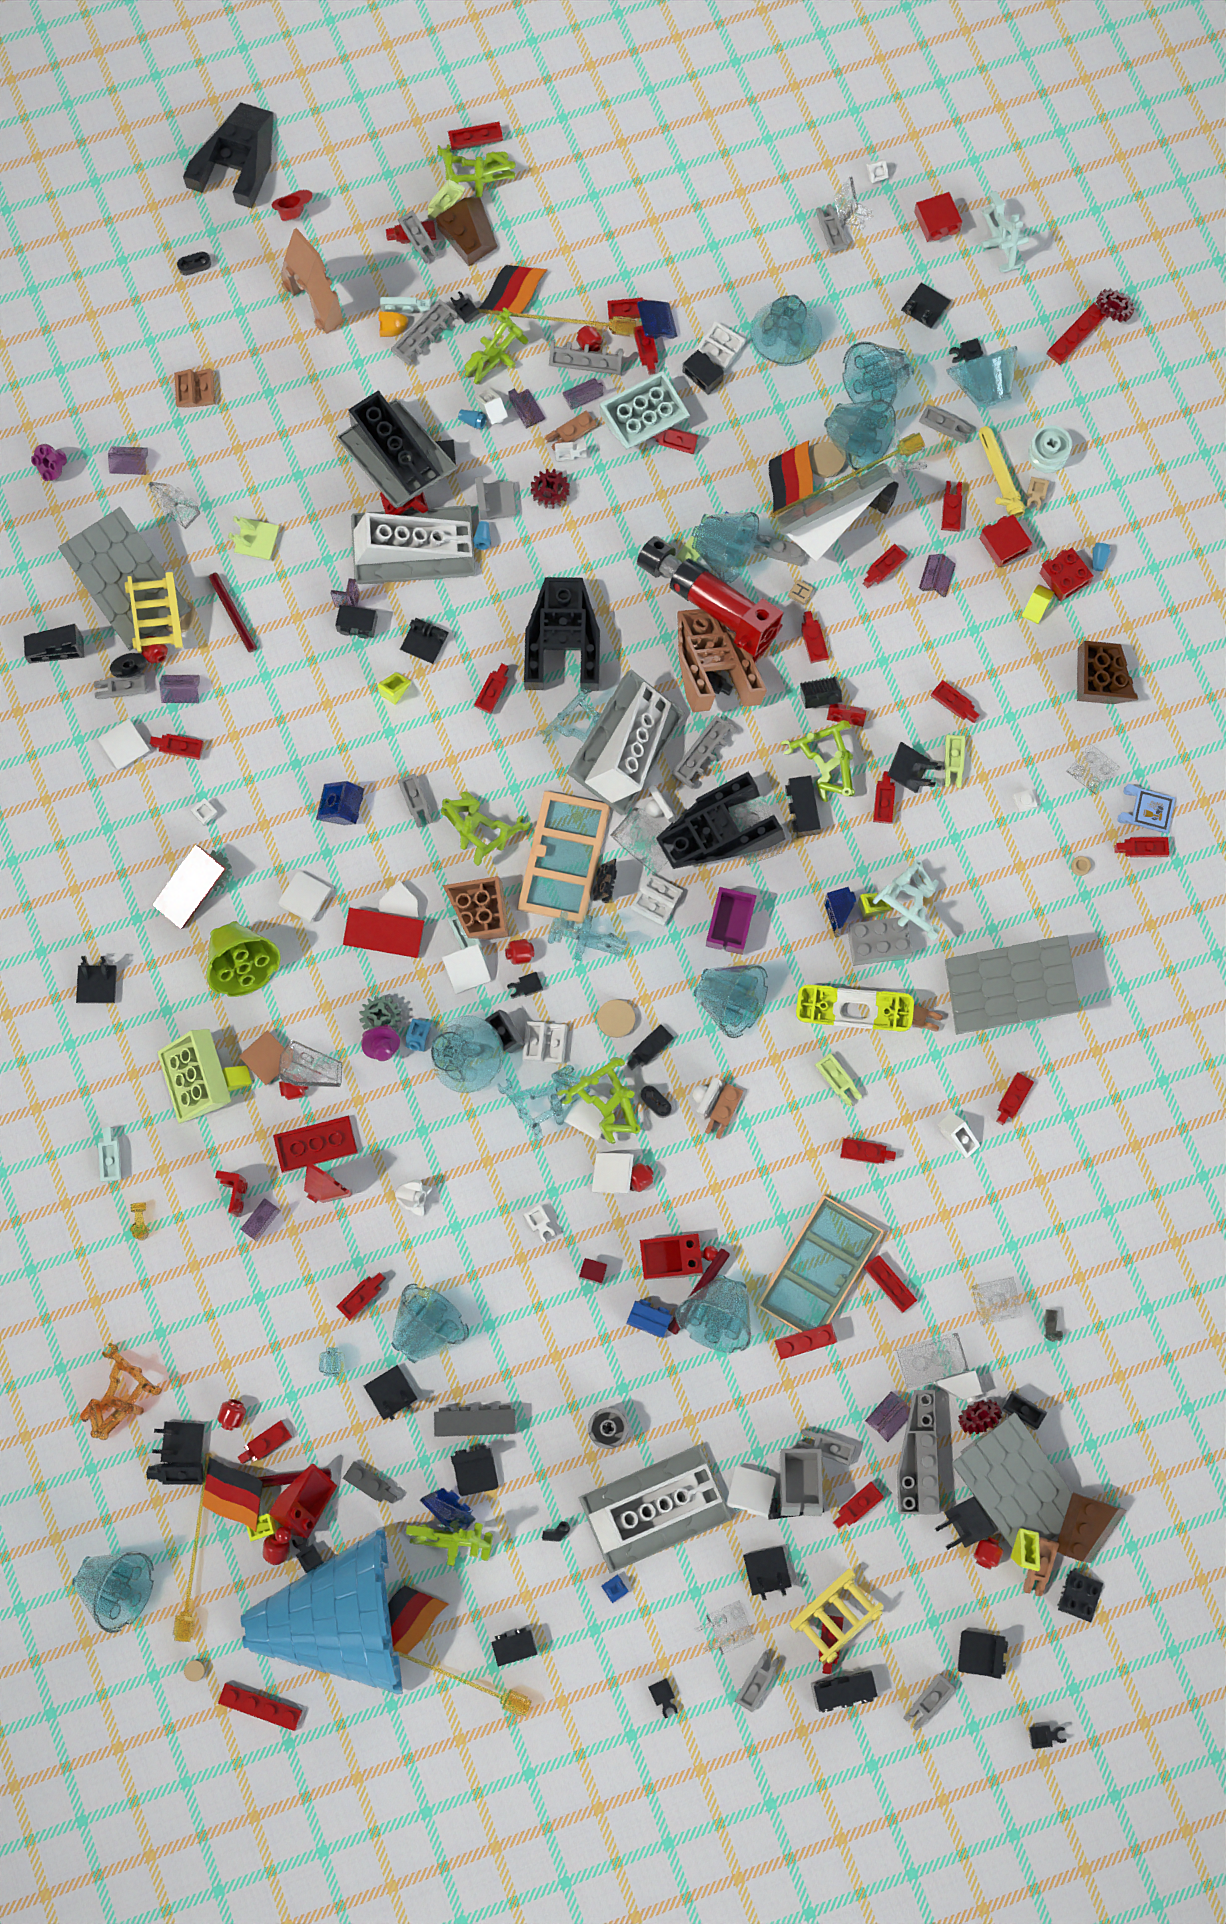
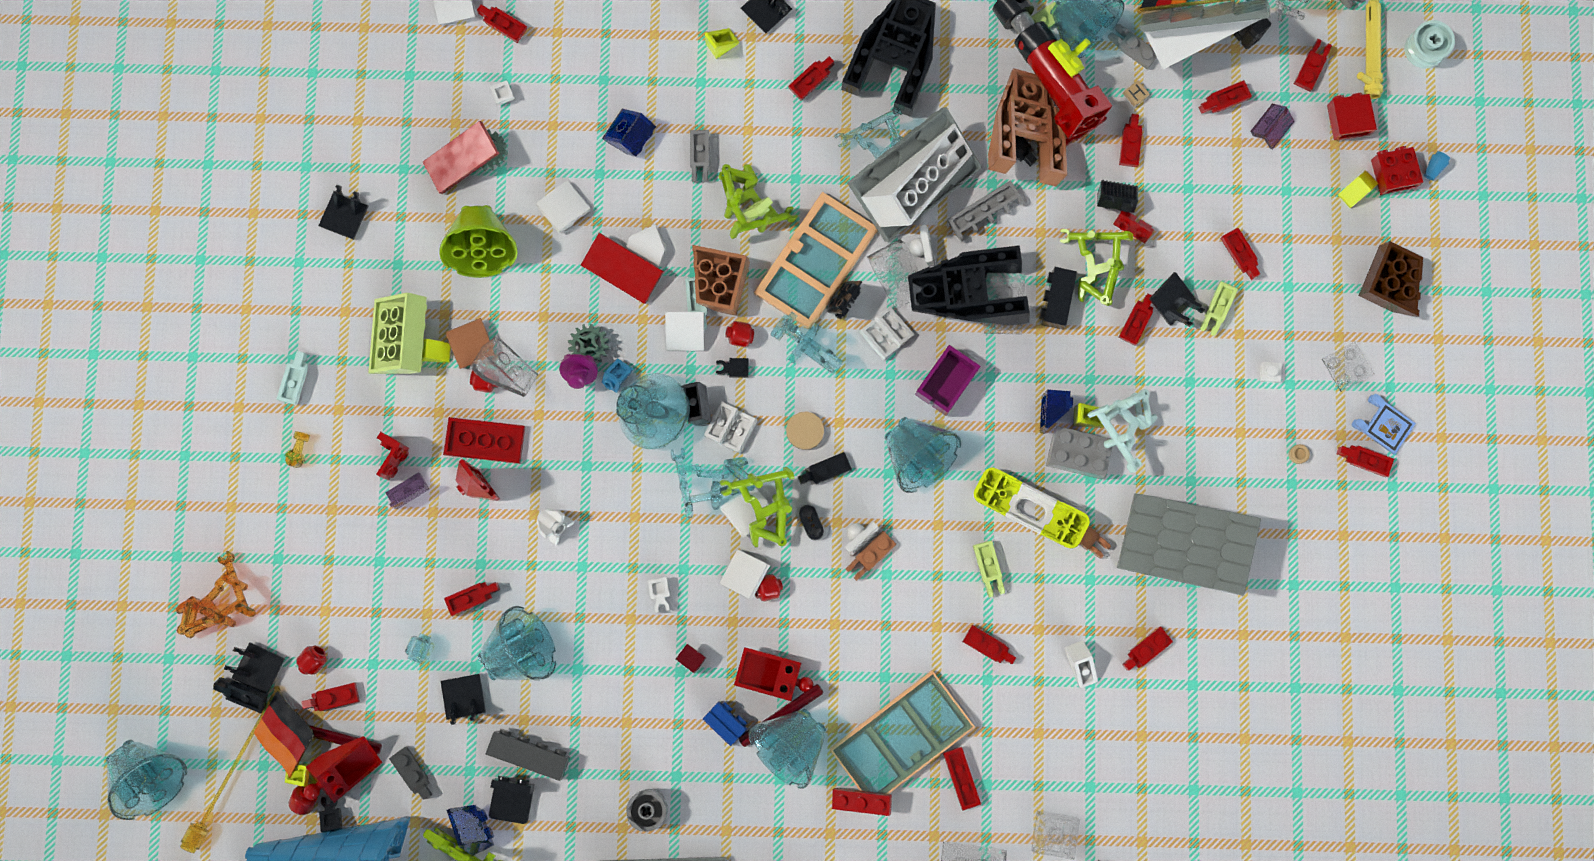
camera: 20 degrees right, 5 degrees up
tan plate [1026,477,1049,511] -> none
none -> yellowish green hinge [742,197,773,222]
none -> neon yellow plate [1048,38,1090,77]

